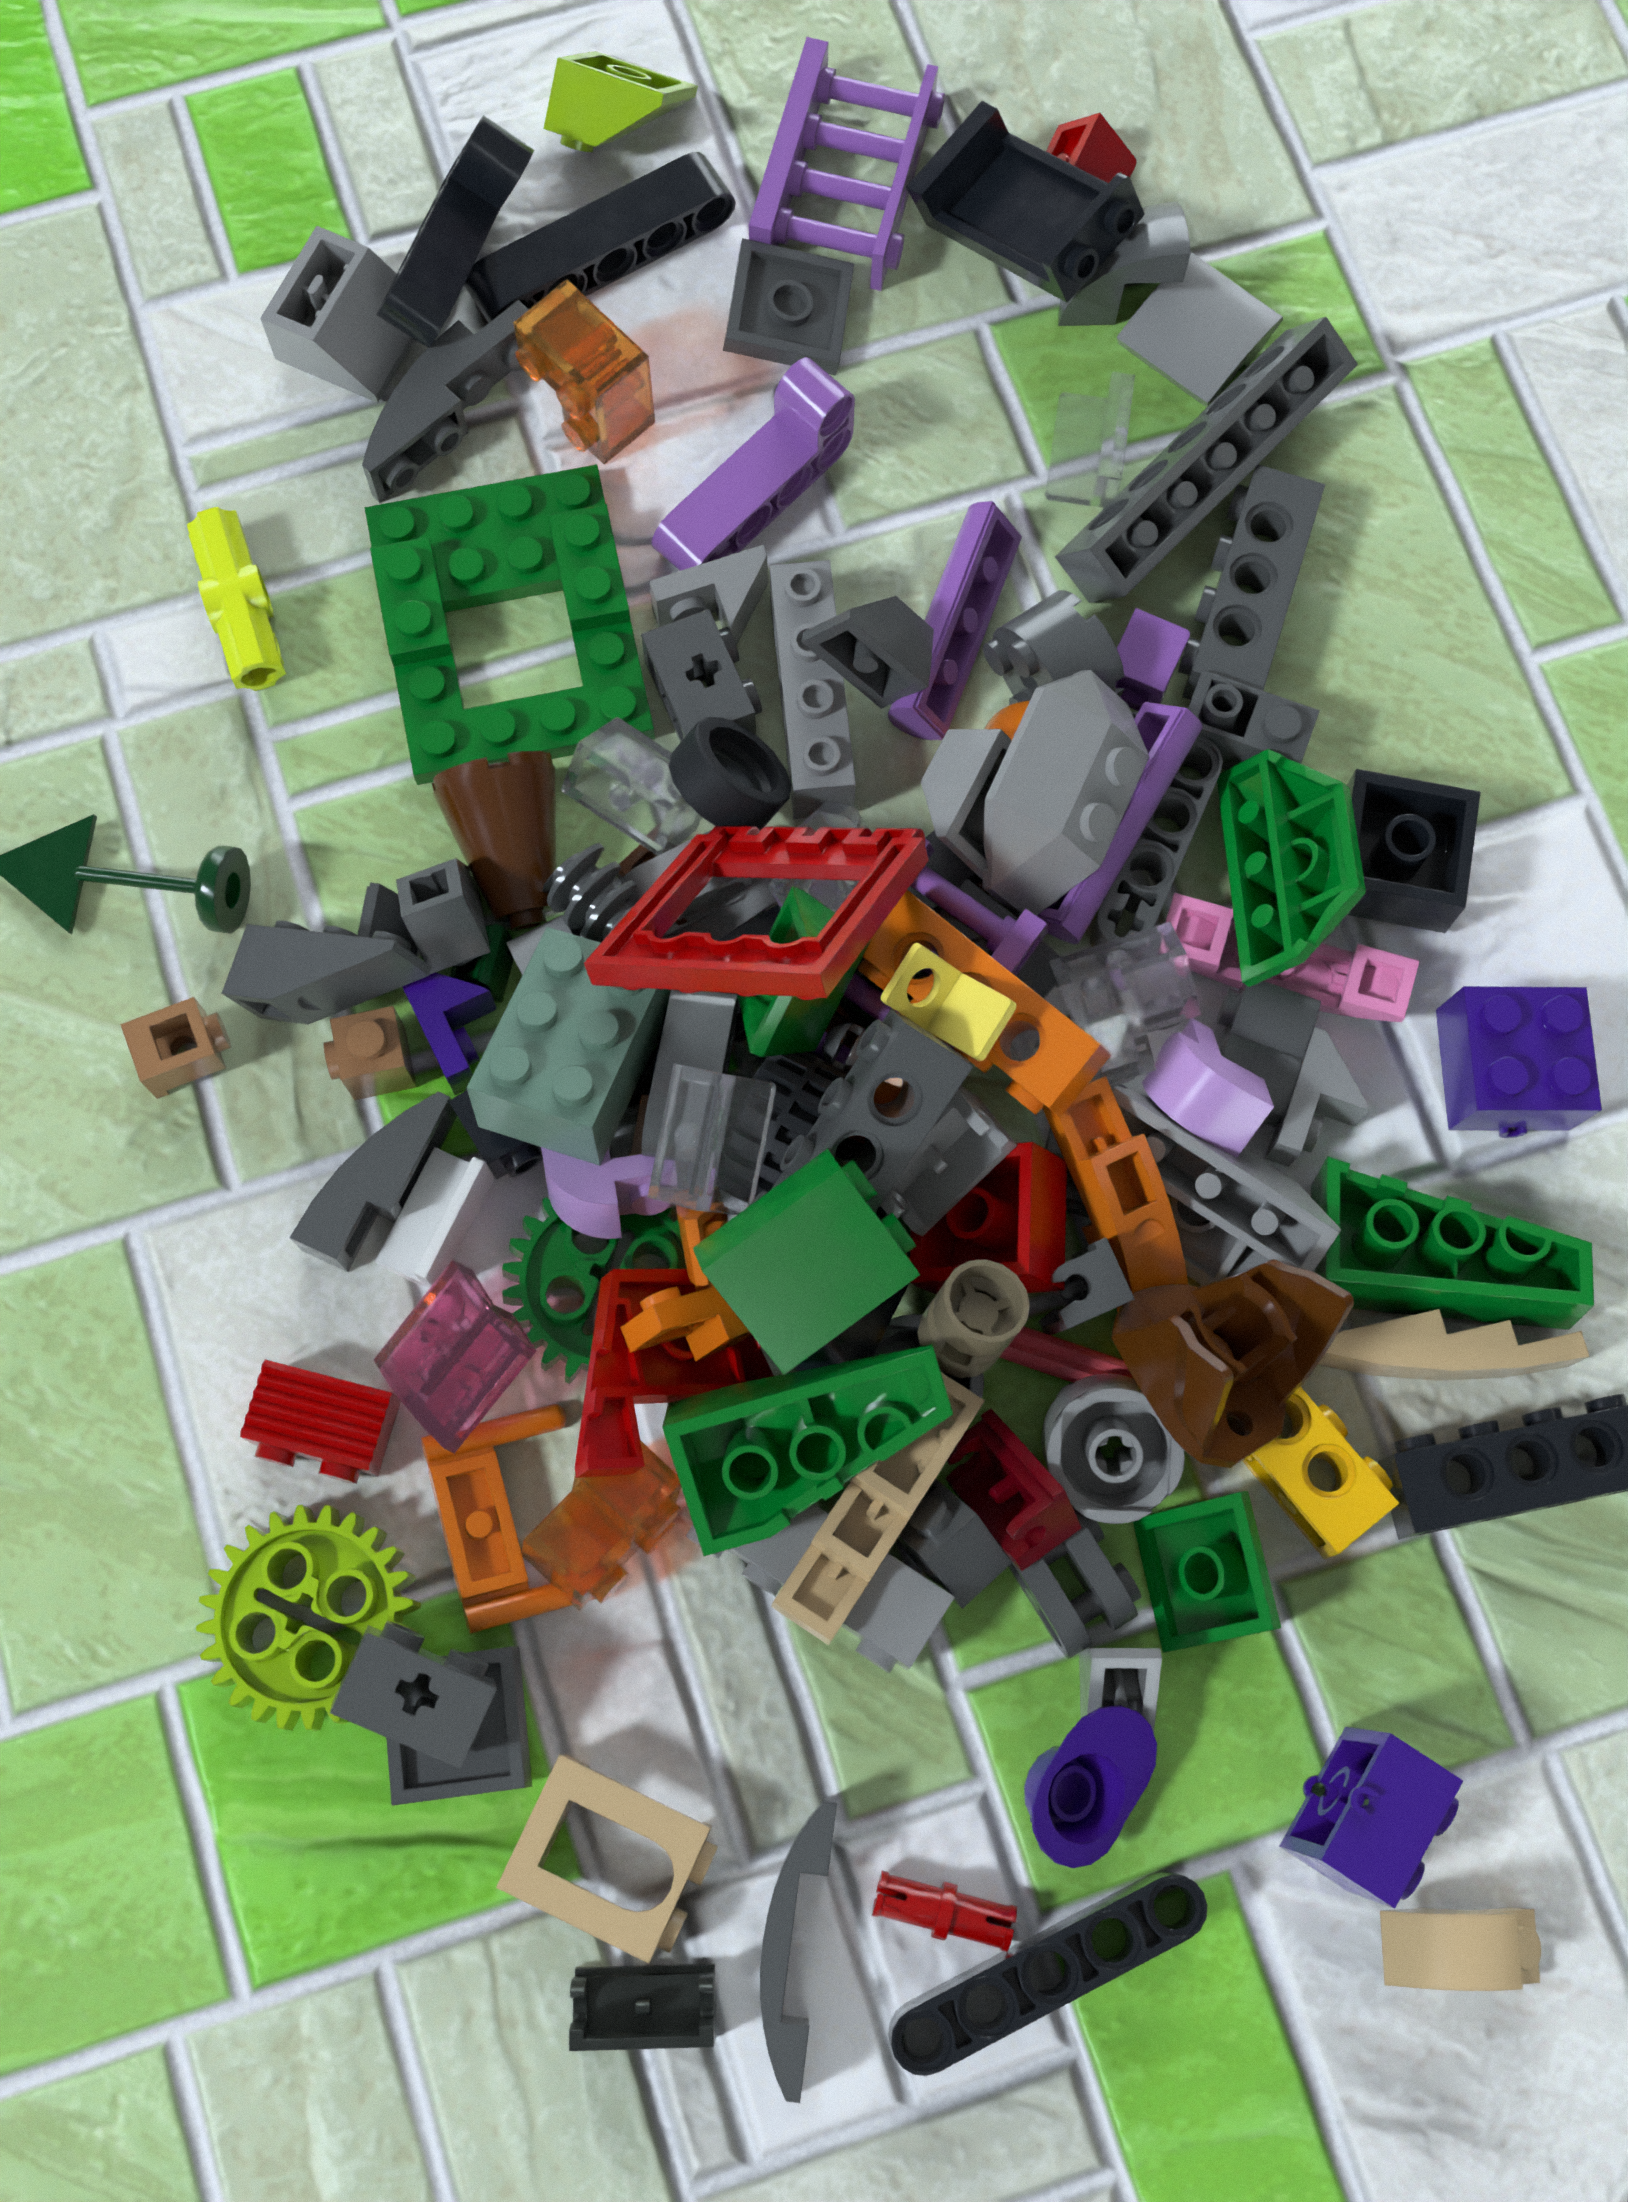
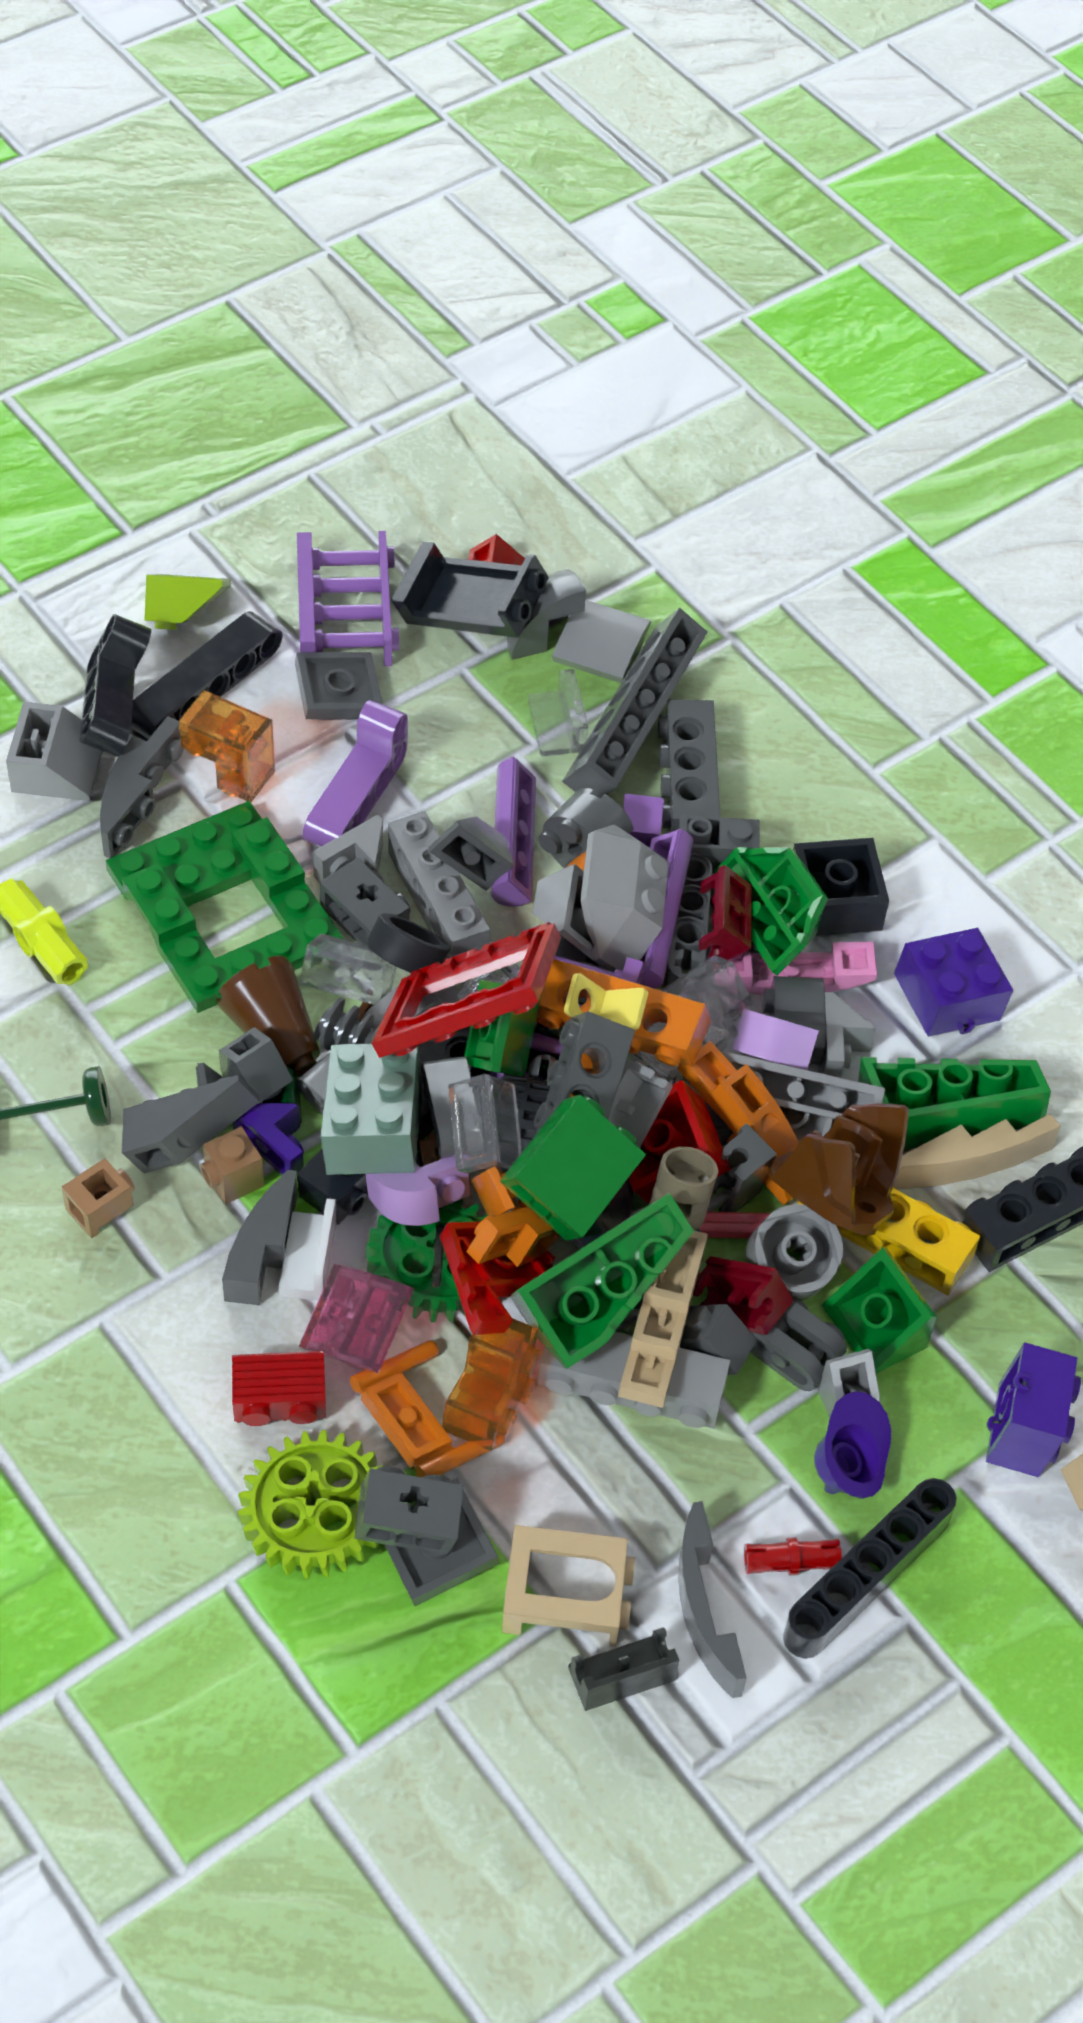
camera: 20 degrees left, 20 degrees down
none -> dark red hinge [699,865,751,967]

